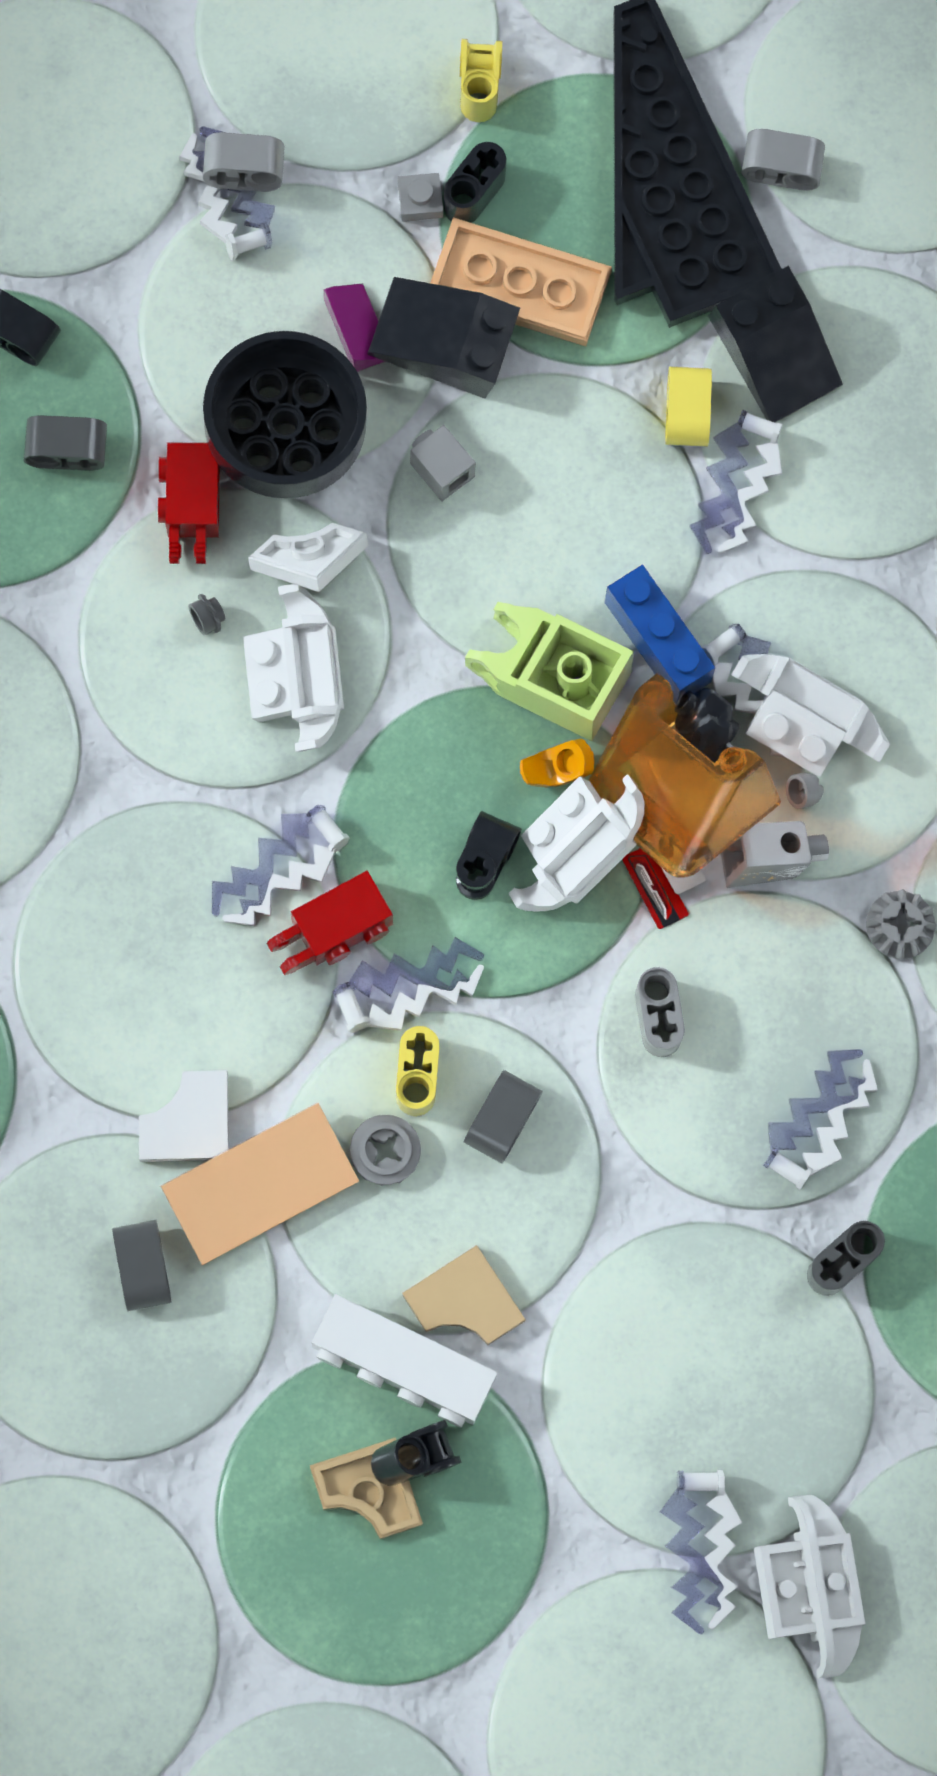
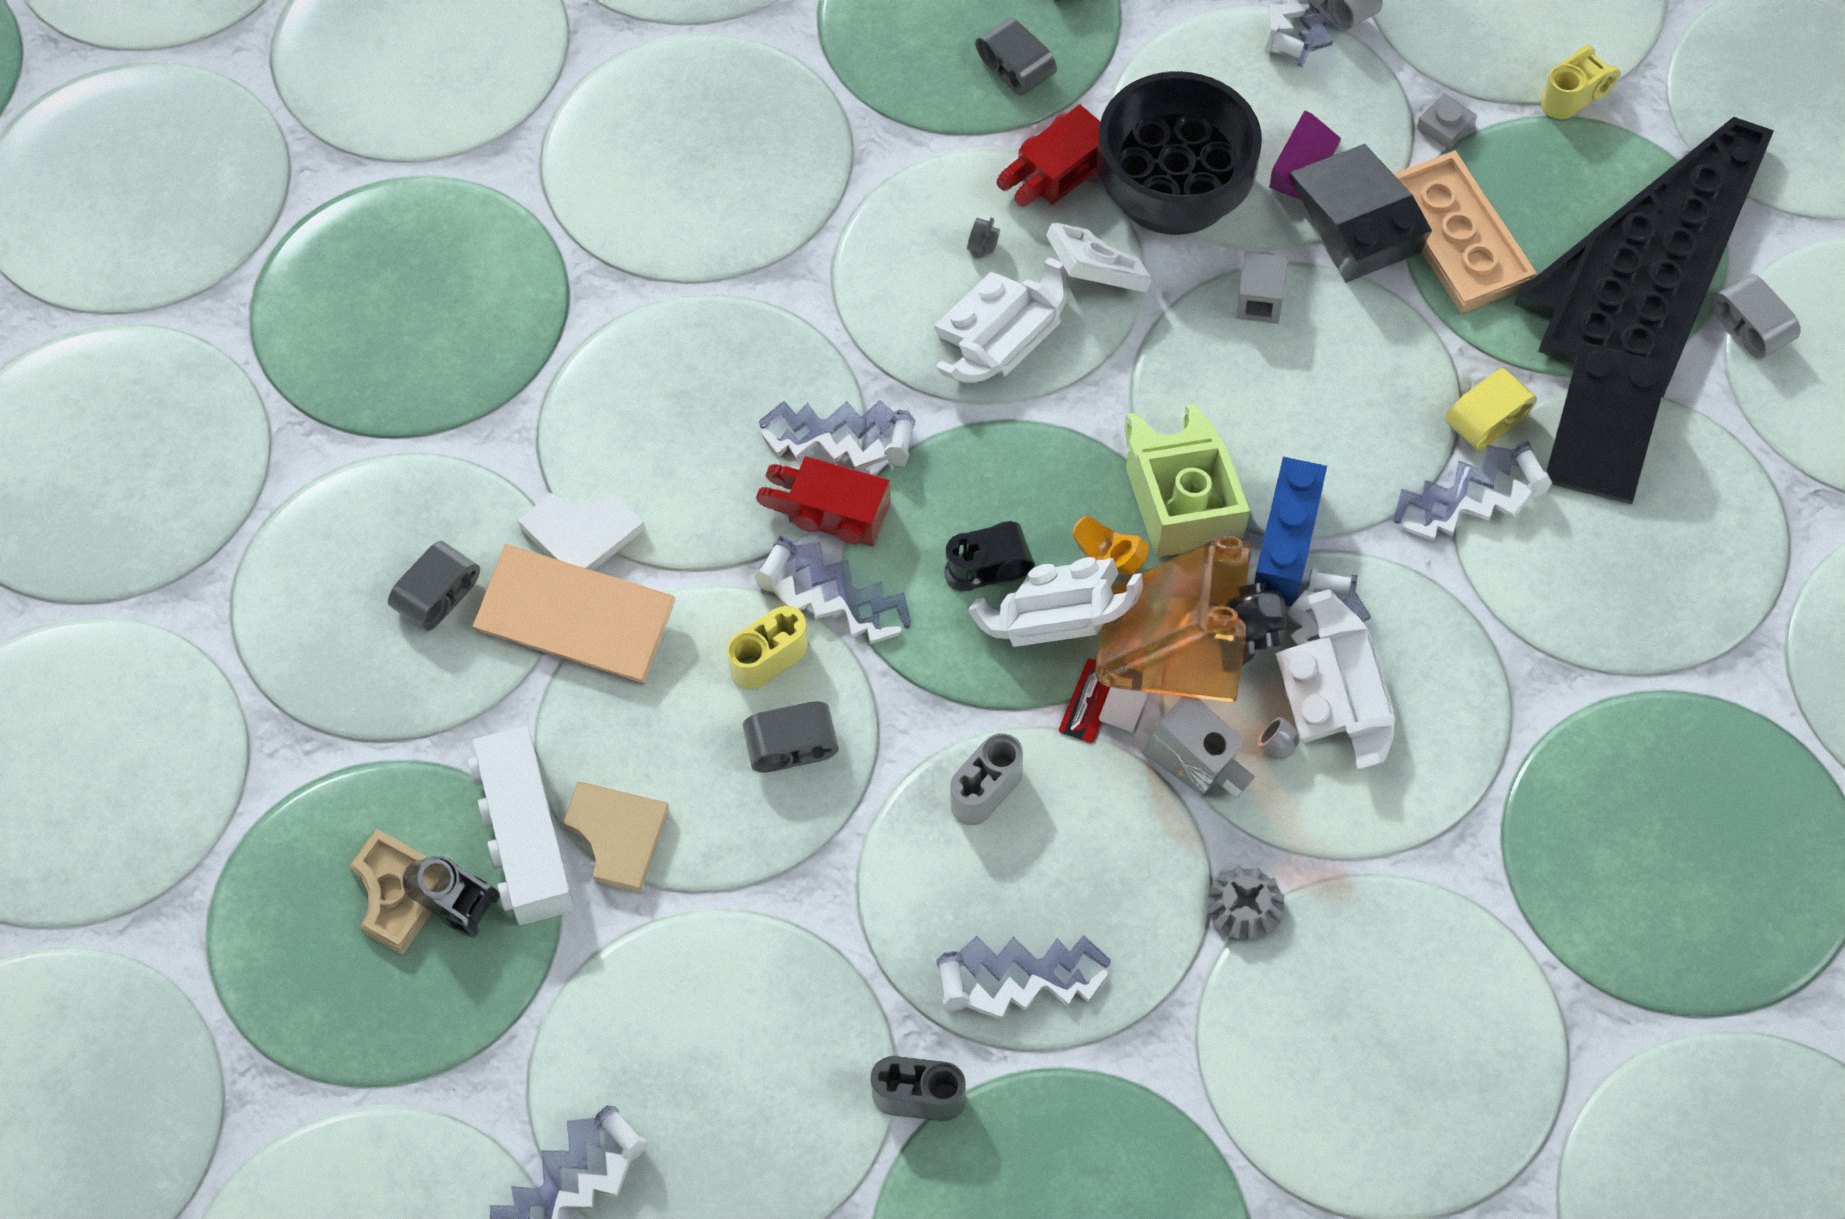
camera: 55 degrees right, 15 degrees down
light grey gear [350,1115,421,1186] -> none
black beam [444,142,507,223] -> none

